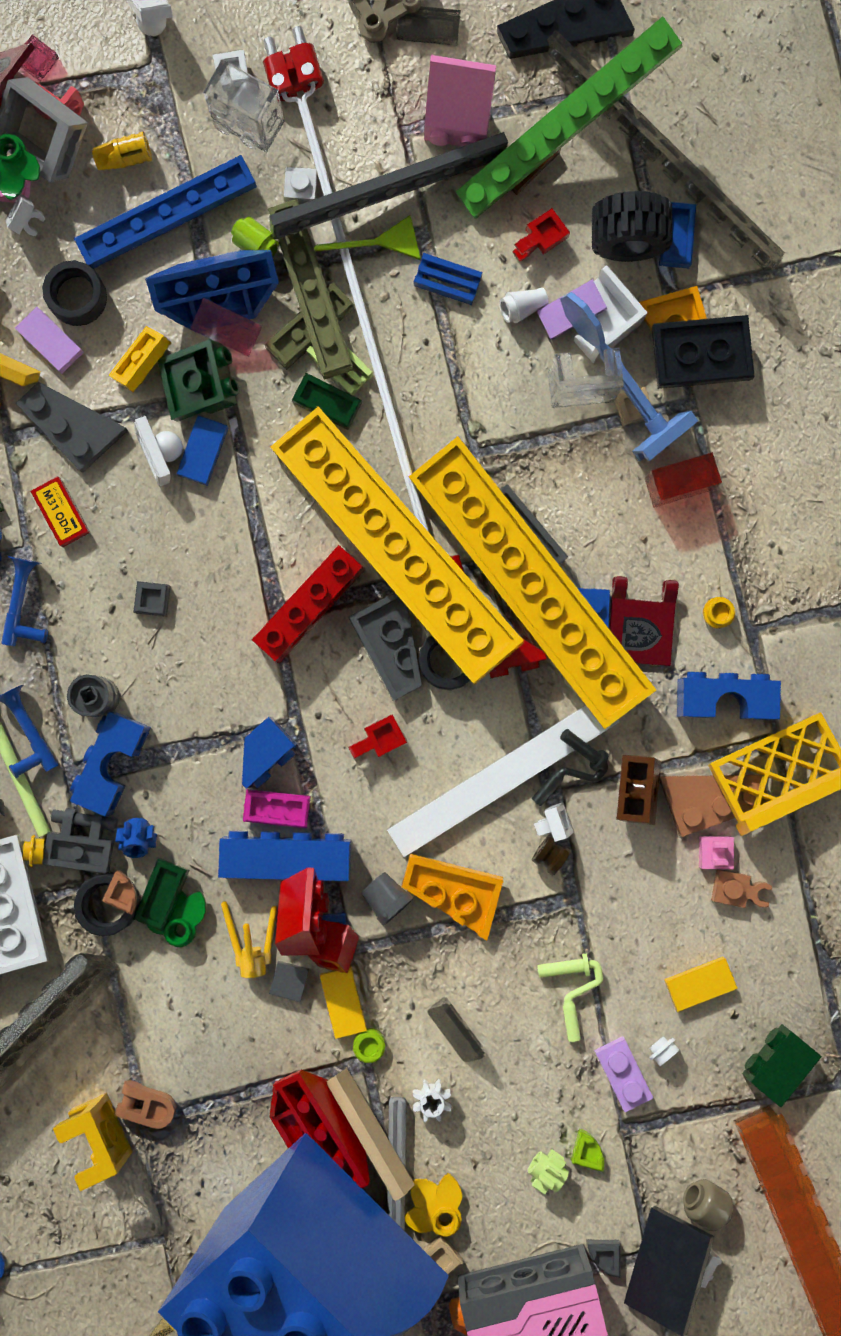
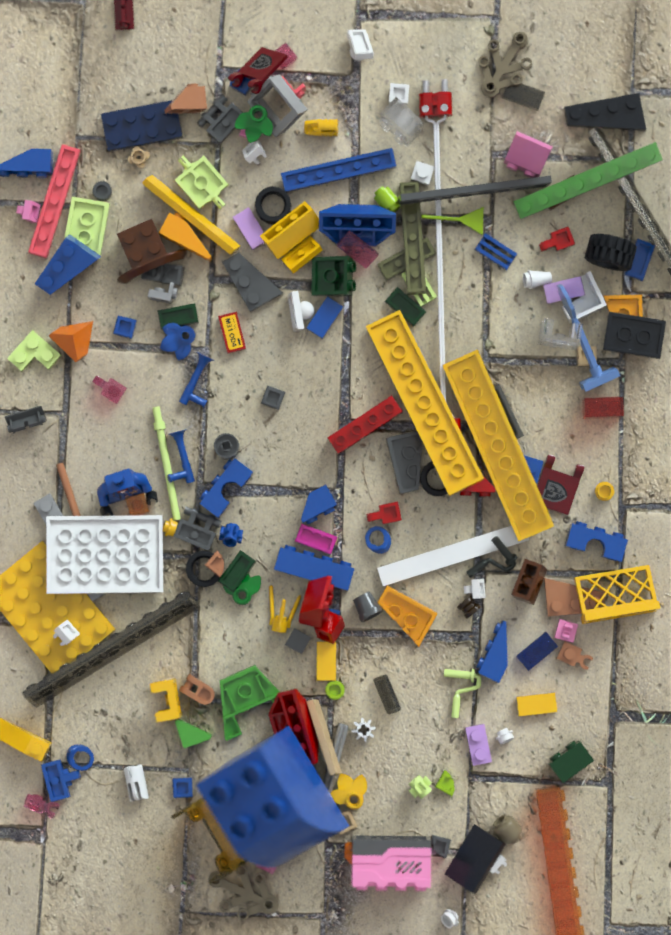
camera: 20 degrees right, 0 degrees up
none -> white arm [124,764,149,802]
none -> blue tile [173,777,193,798]
none -> bright green slope [175,718,212,748]
none -> bright green wing [220,665,280,741]
none -> yellow brick [260,201,319,259]
none -> blue piece [365,526,391,554]
none -> blue slope [476,621,508,683]
none -> clear blue plate [516,632,558,671]

